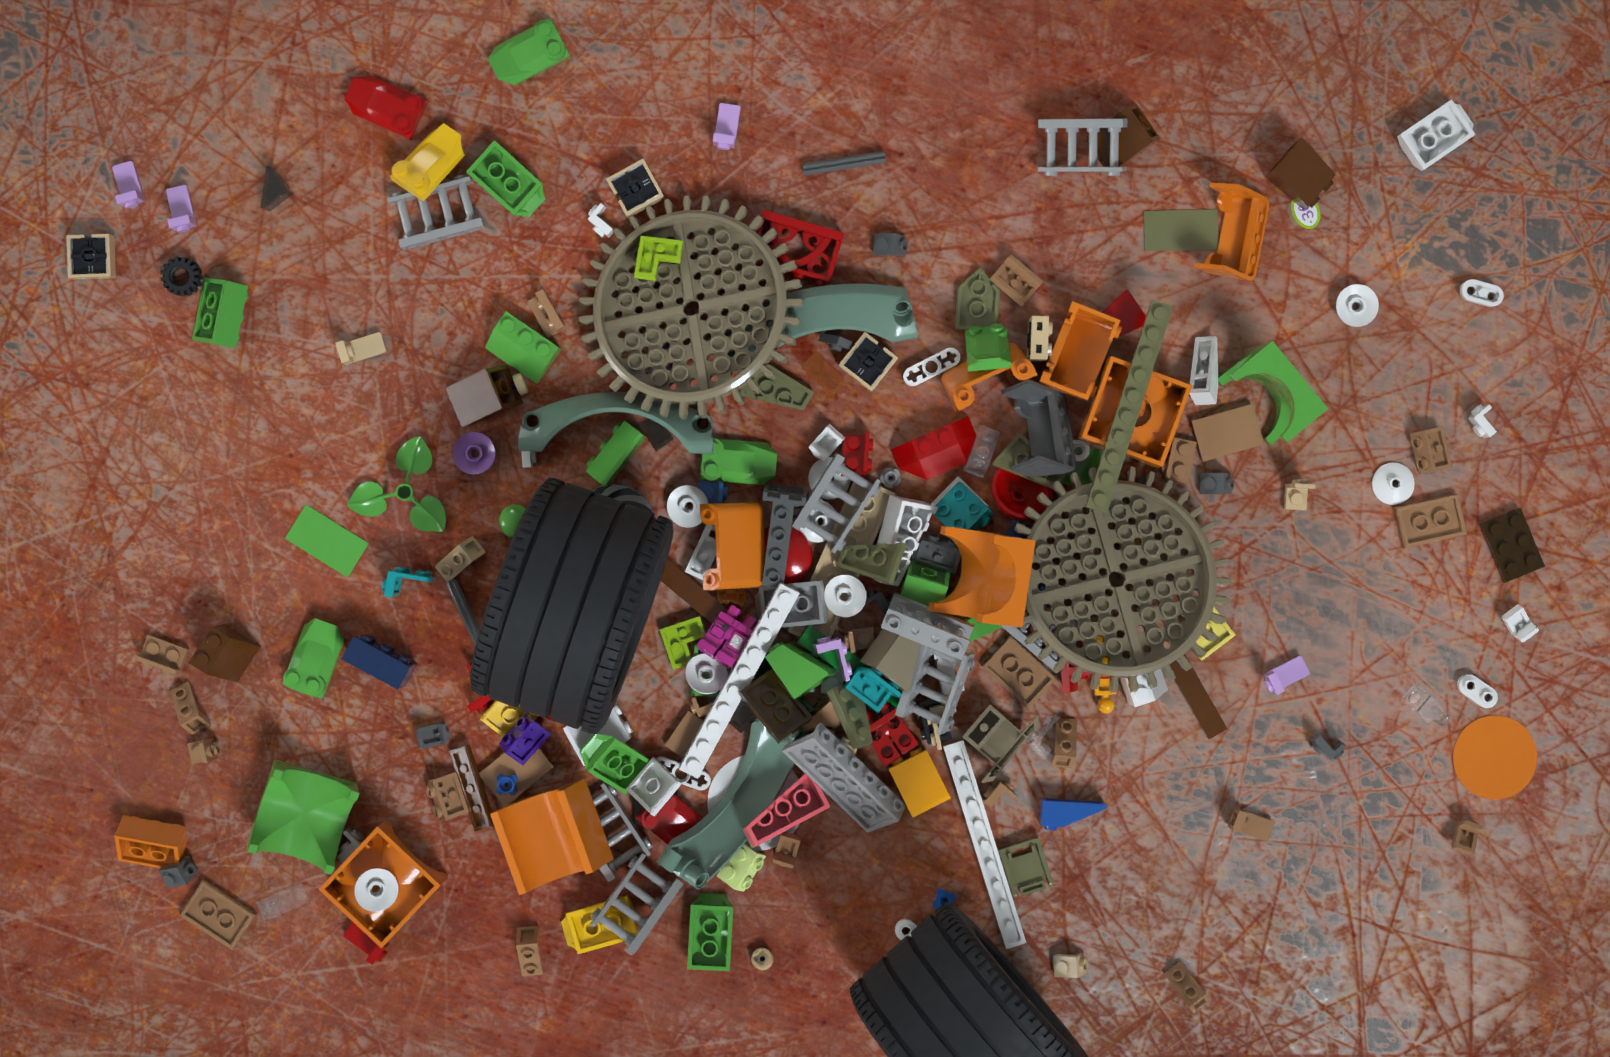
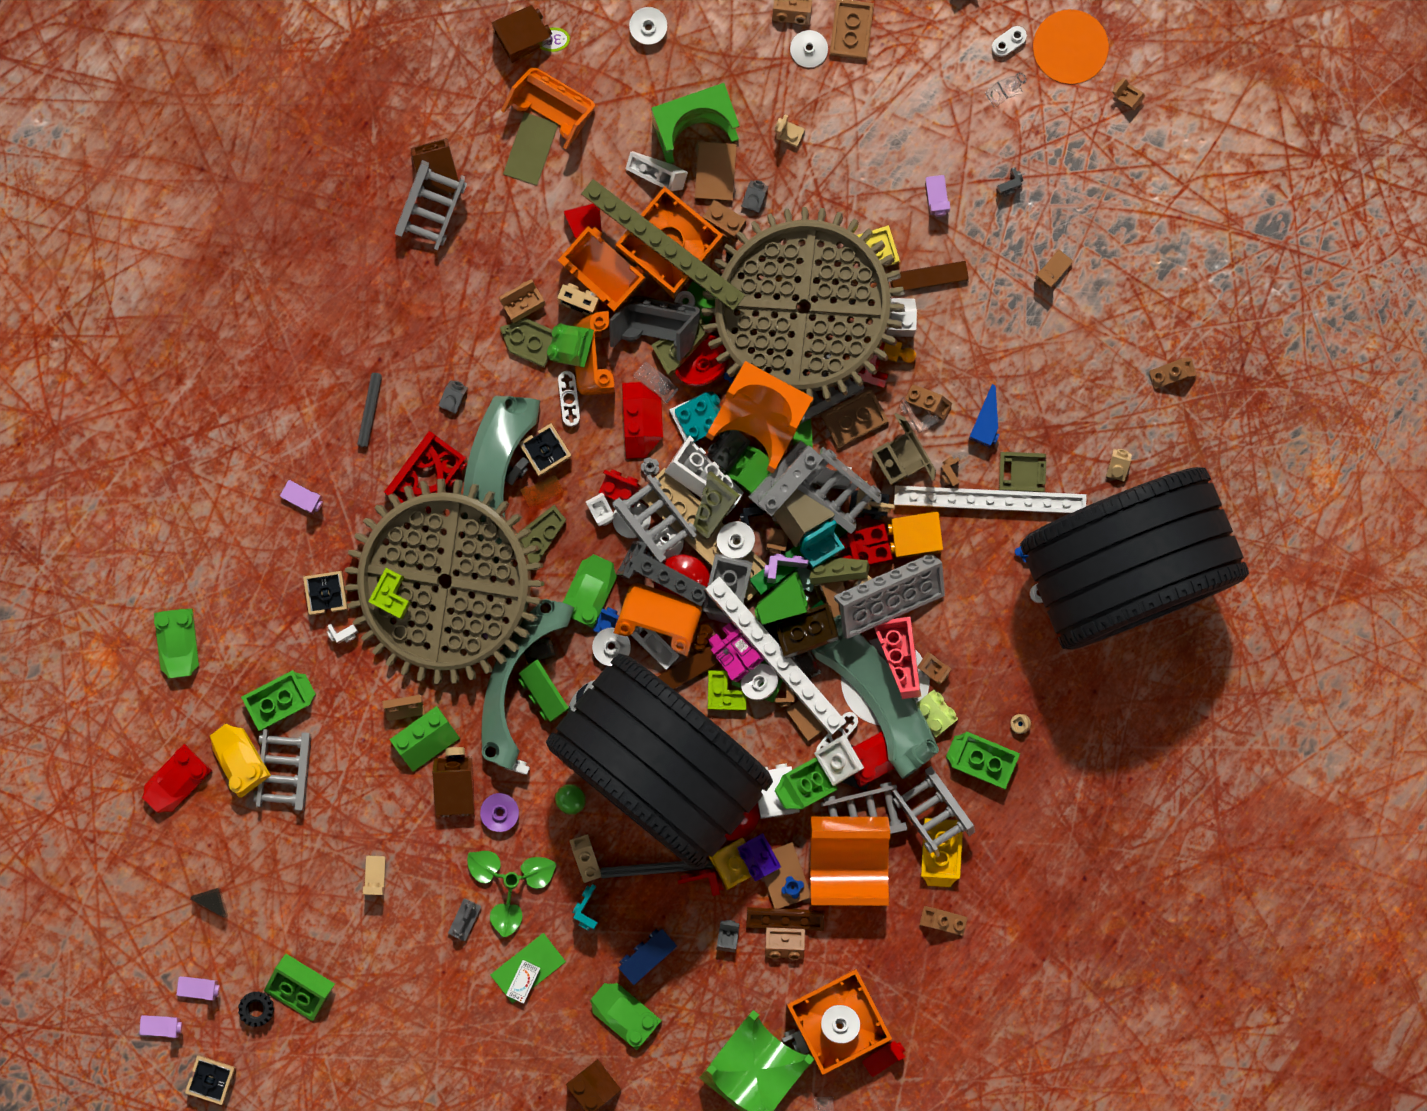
camera: 75 degrees left, 5 degrees down
none -> flat silver hinge [448,898,481,941]
none -> white tile [506,960,540,1003]

